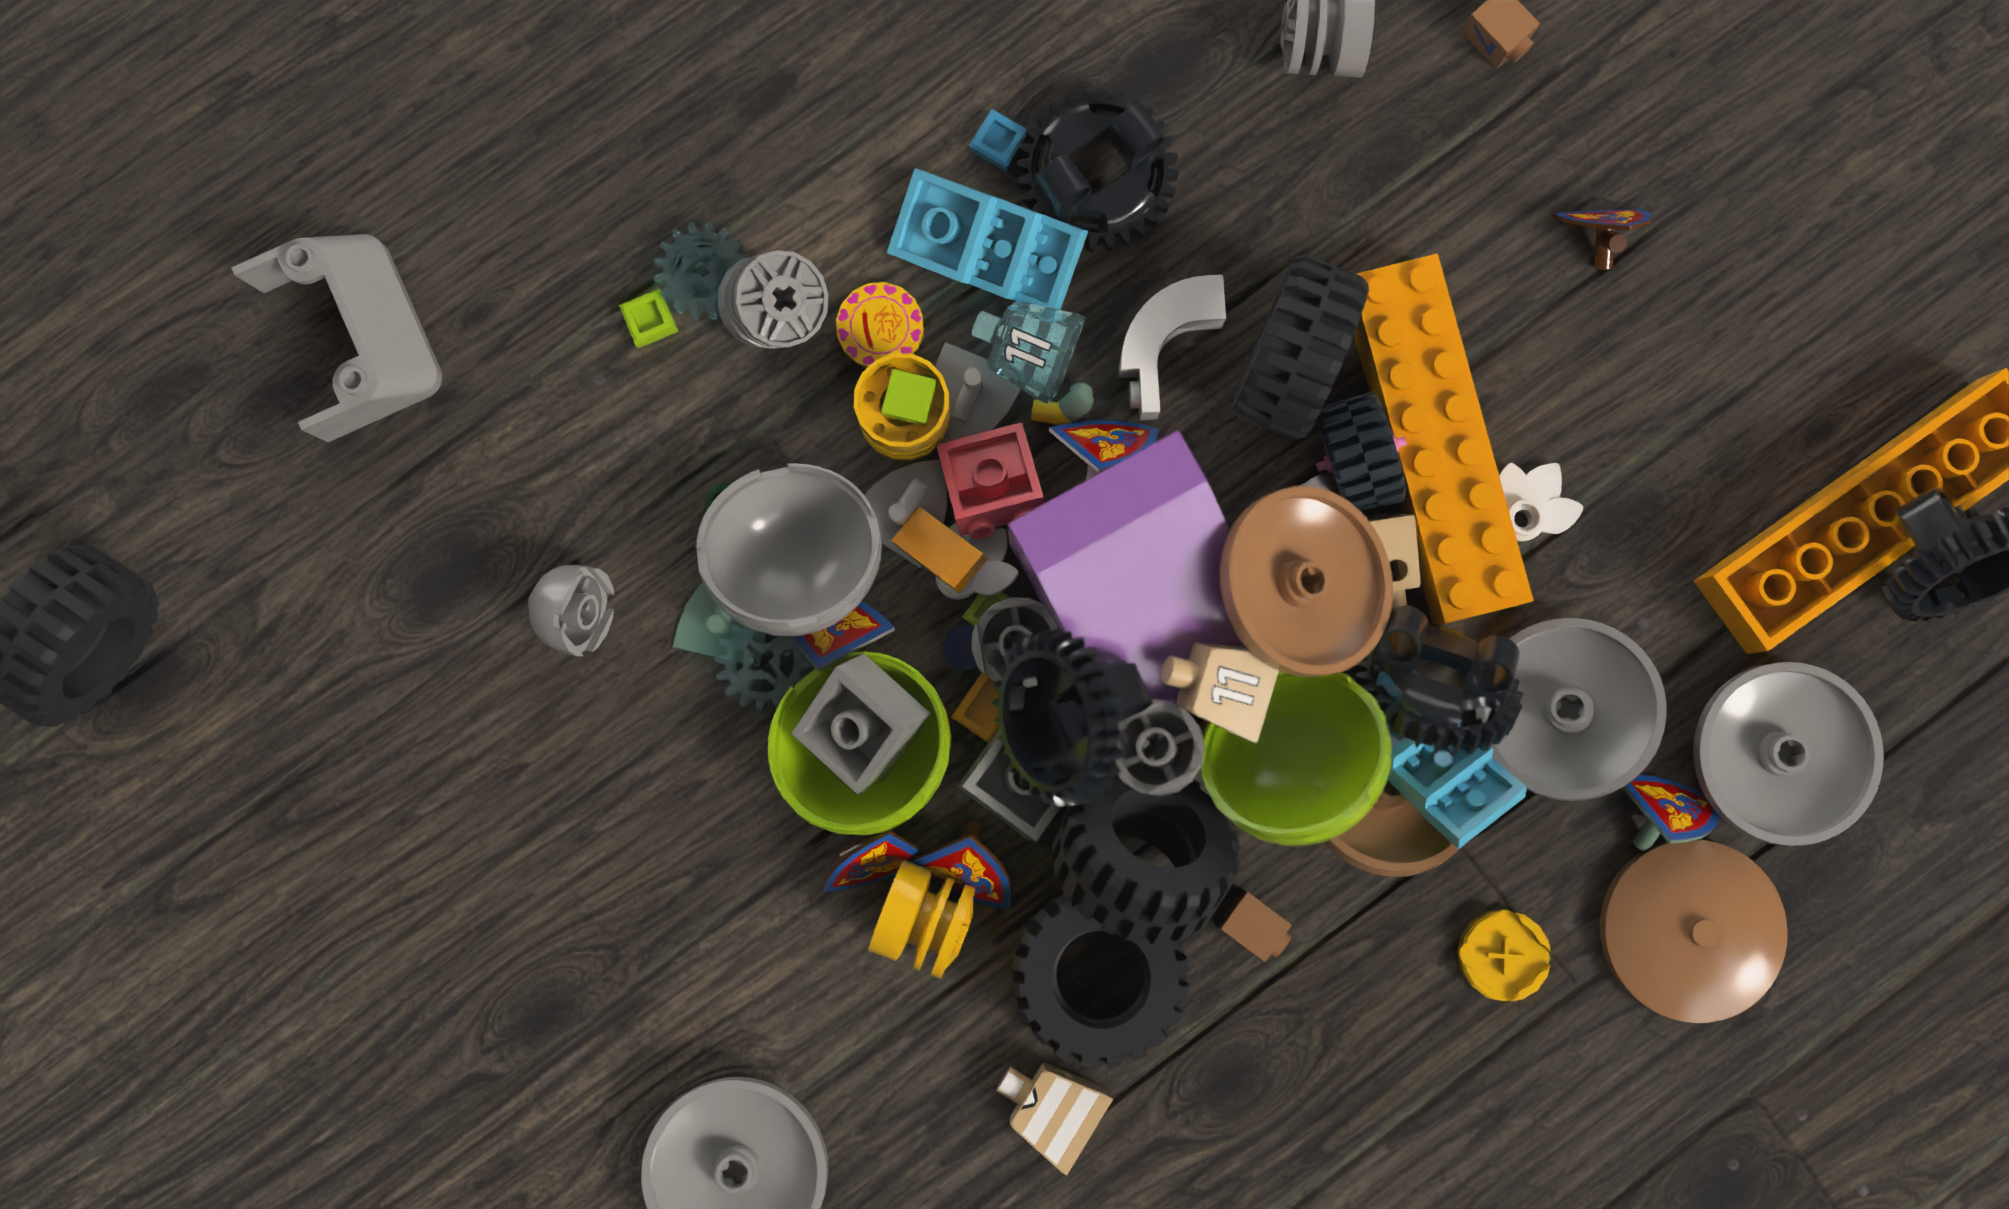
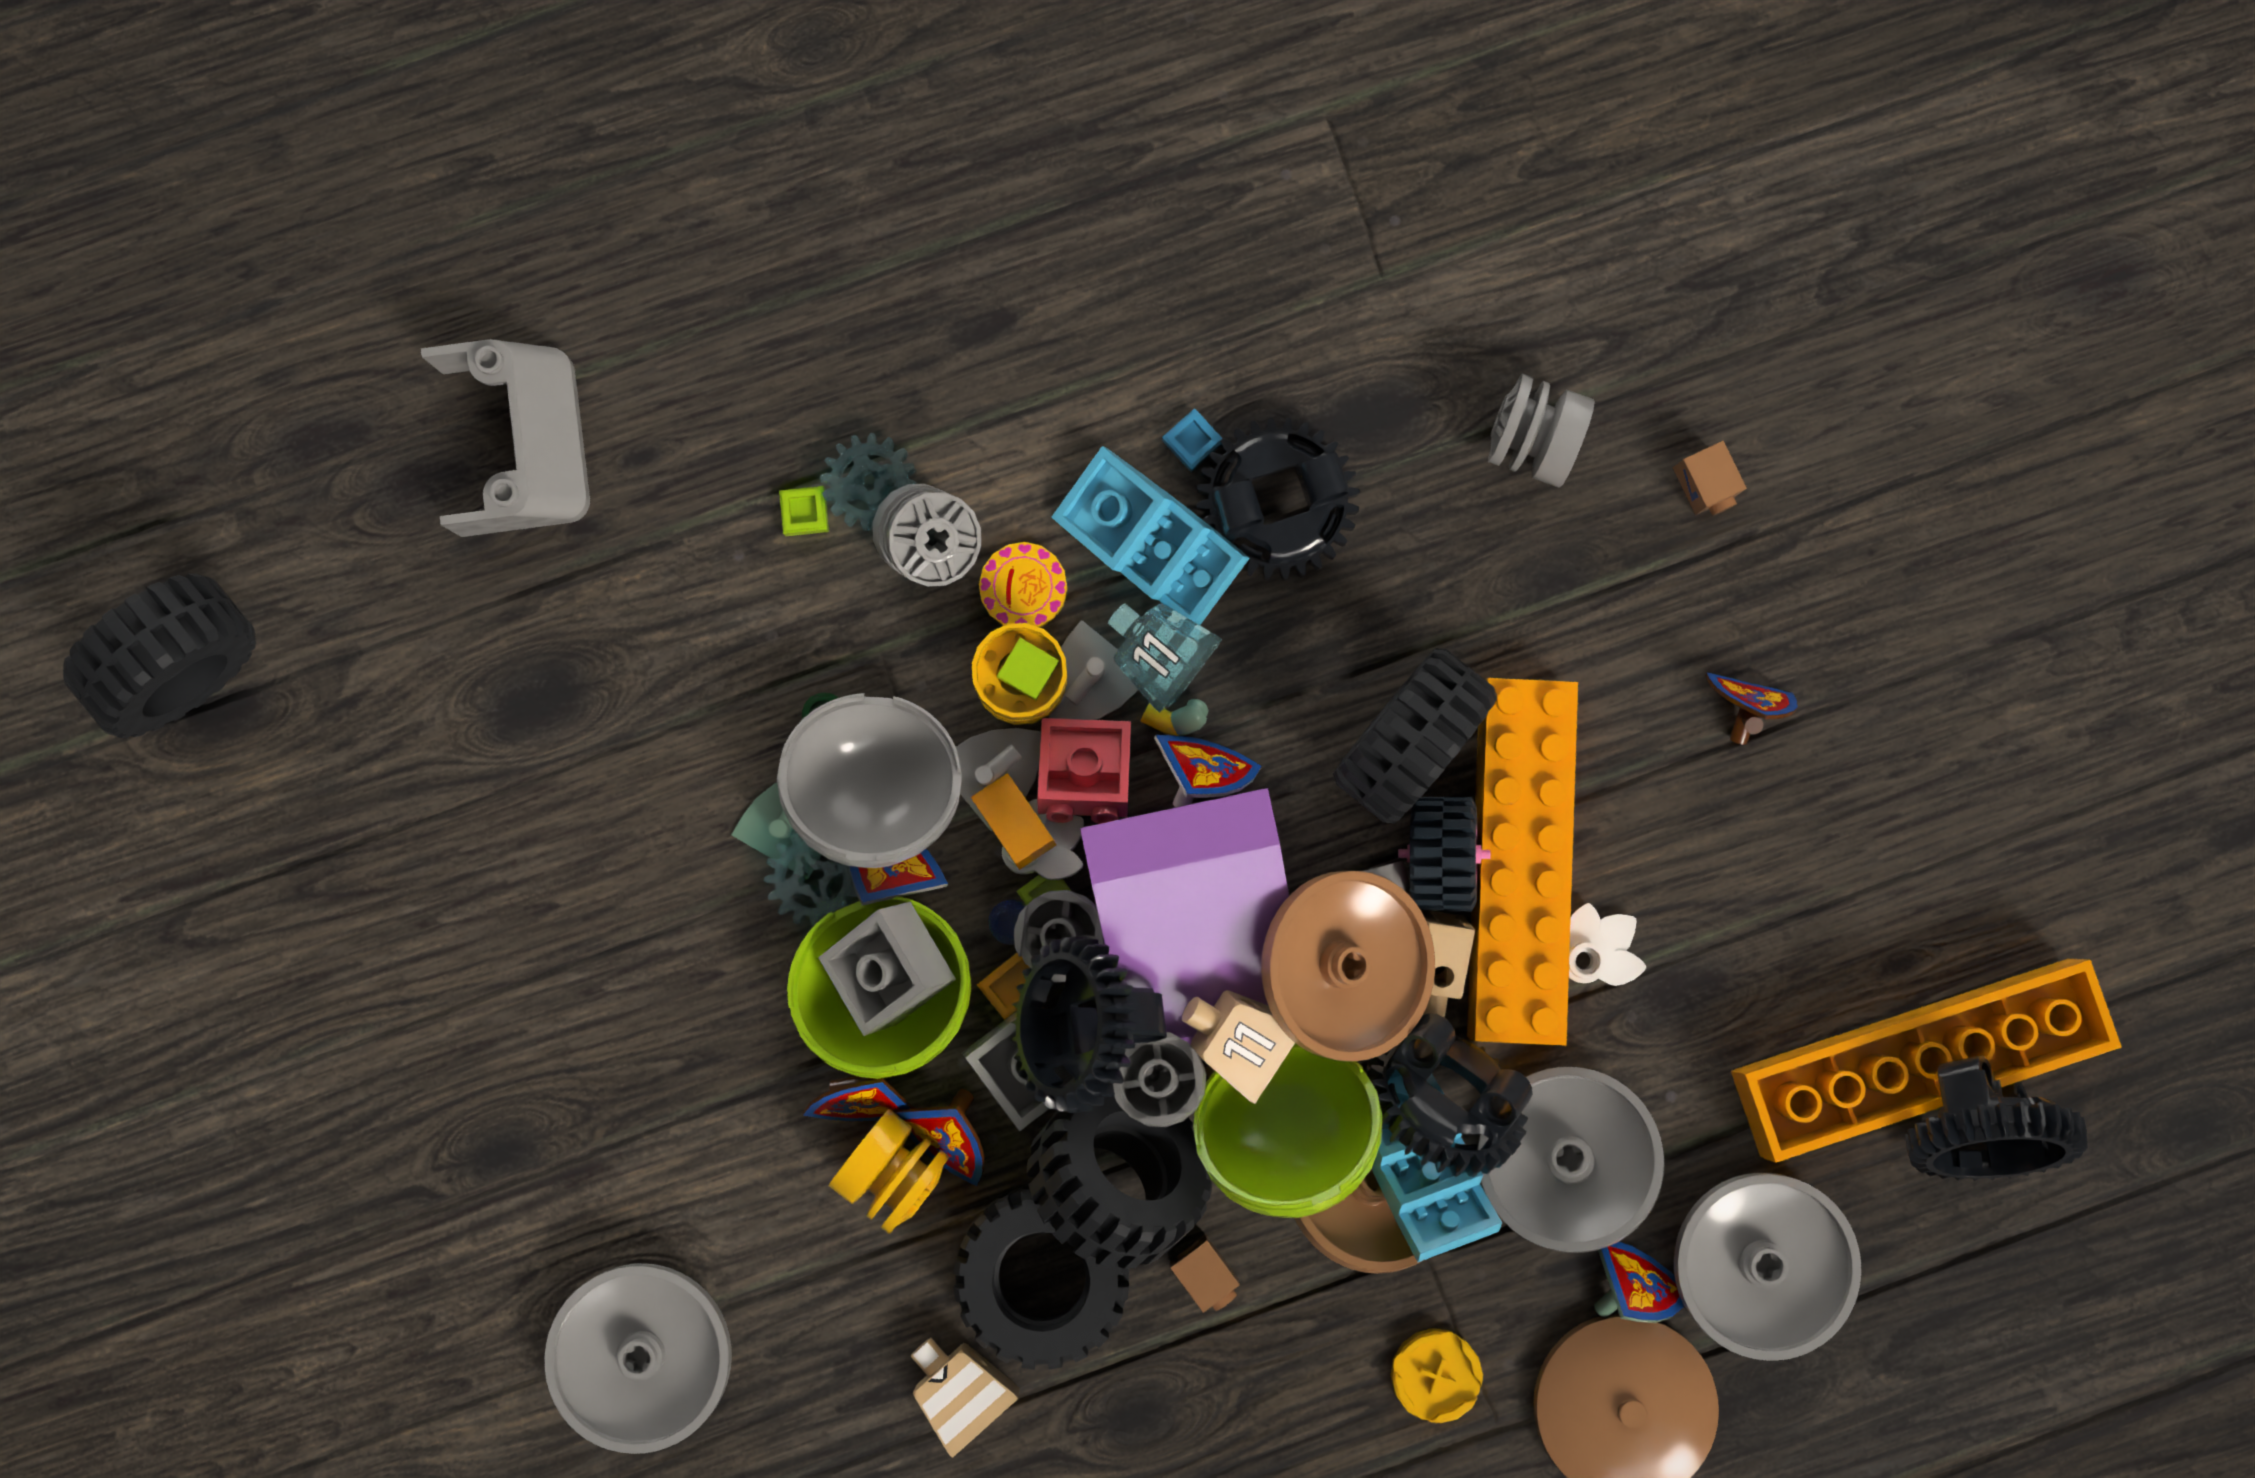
camera: 10 degrees right, 0 degrees up
light grey cylinder [528,565,614,656] -> none
white arch [1119,275,1226,420] -> none

